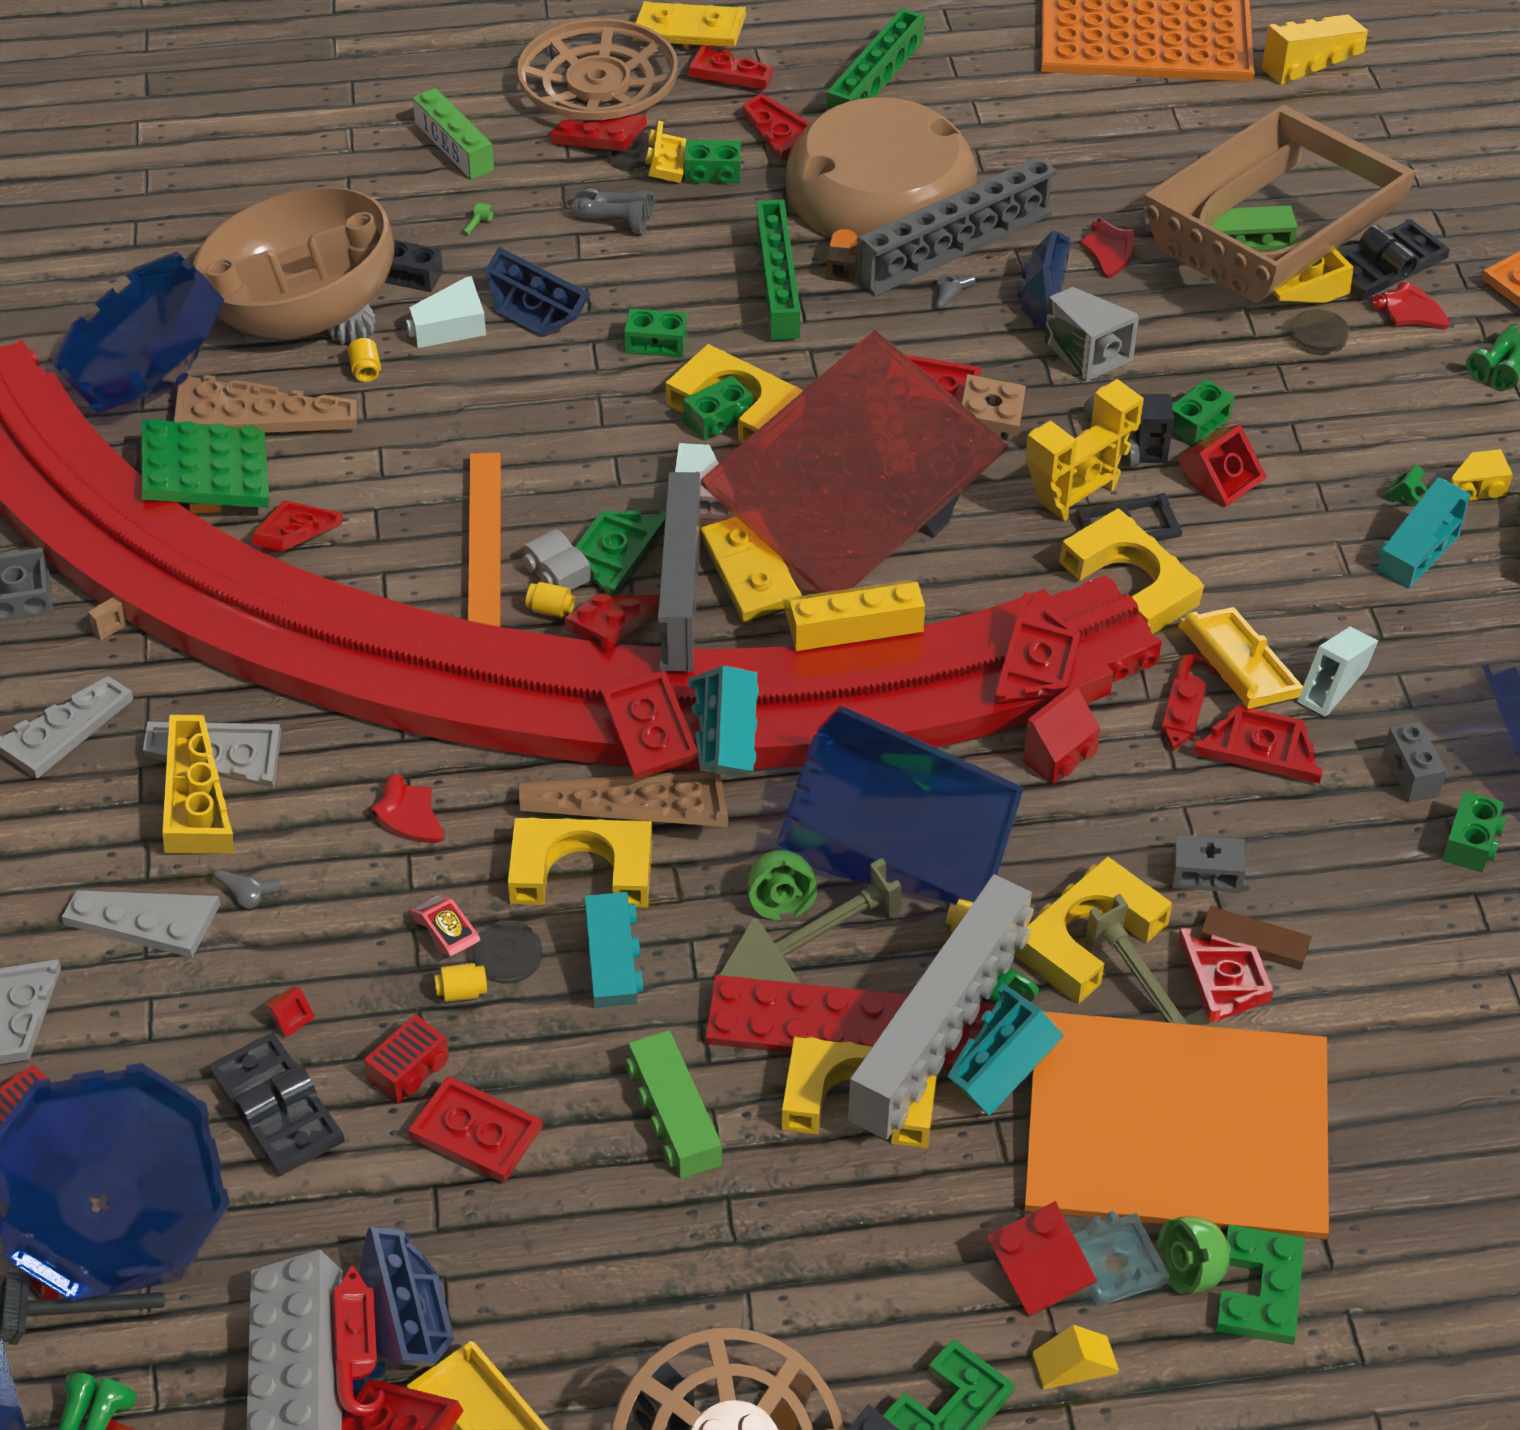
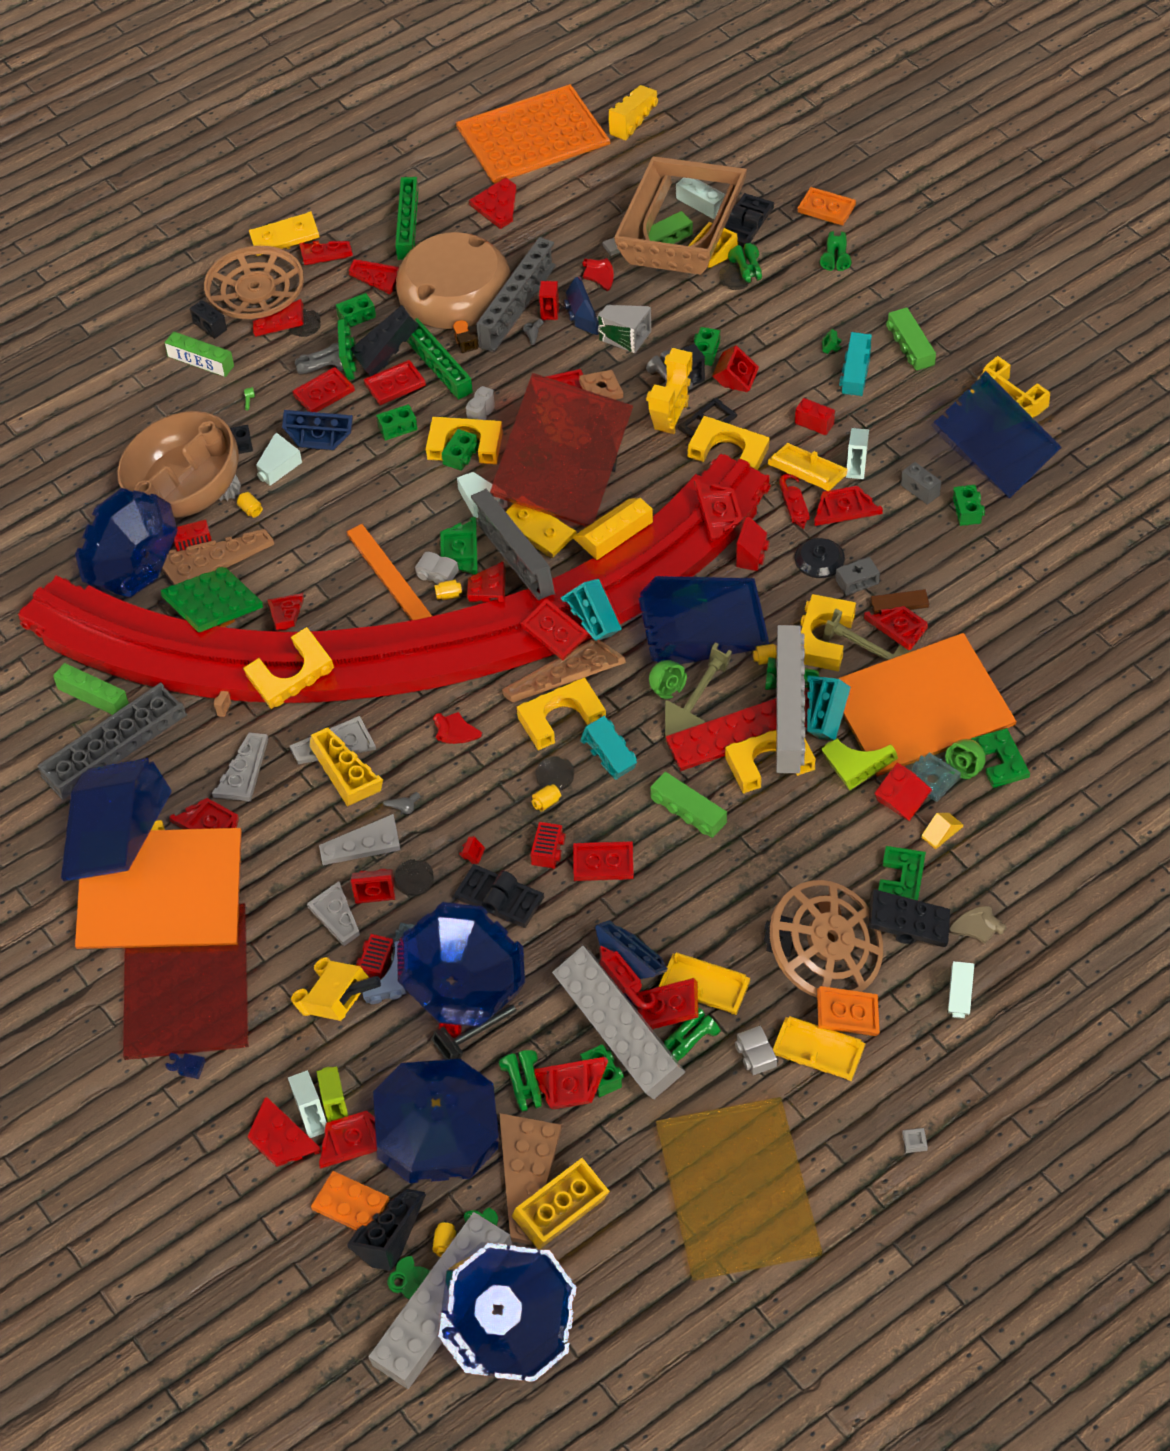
camera: 25 degrees left, 5 degrees up
slope [410,894,481,957] -> none
yellow bracket [645,121,687,183] -> none
red arm [1372,282,1450,330] -> none
yellow slope [1450,449,1513,501] -> none
none -> red brick [171,520,212,551]
none -> black brick [190,300,227,339]
none -> yellow arch [243,627,334,709]
none -> red plate [292,367,355,412]
none -> green plate [338,319,357,380]
none -> black wedge [350,305,419,376]
none -> red slope [351,869,395,904]
none -> red plate [364,360,426,405]
none -> clear smoke tile [394,859,434,896]
none -> light grey brick [466,386,495,420]
none -> red plate [469,177,517,229]
none -> red brick [539,281,559,320]
none -> light aqua slope [676,178,726,219]
none -> green piece [728,243,762,283]
none -> red brick [795,398,835,436]
none -> black piece [795,538,845,578]
none -> lime arch [821,738,898,790]

